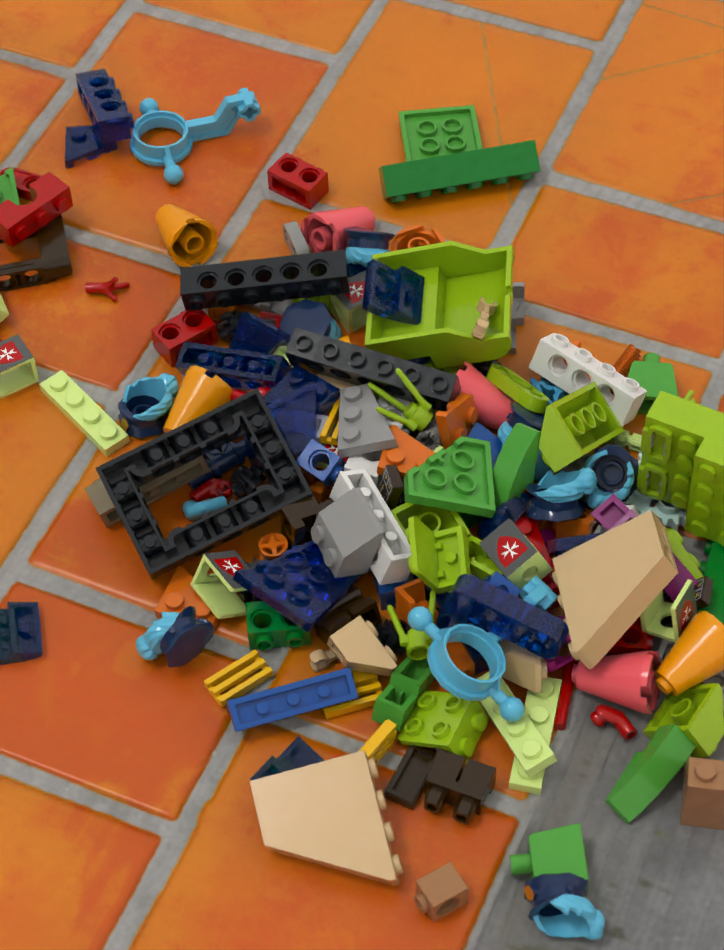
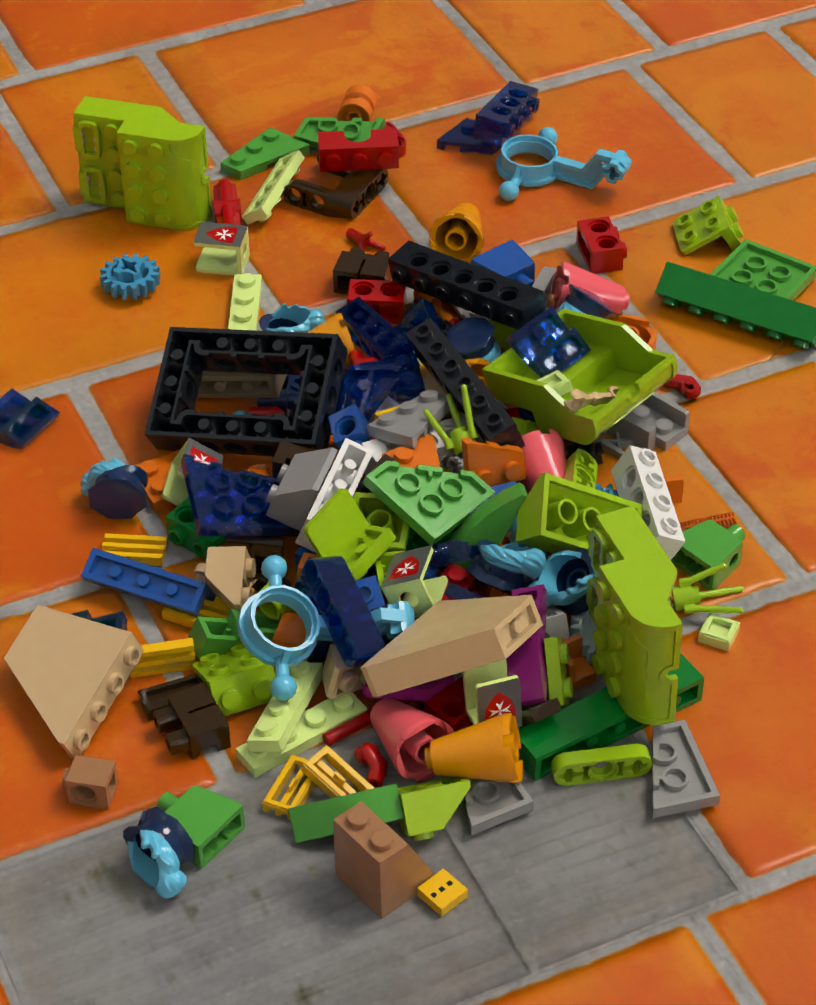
camera: 40 degrees right, 10 degrees down
none -> yellow tile [262,754,316,820]
none -> yellow tile [301,745,374,798]
none -> dark brown hips [333,247,391,294]
none -> blue torso [471,240,535,287]
none -> yellowish green tile [537,370,573,396]
none -> lime bracket [673,195,744,255]

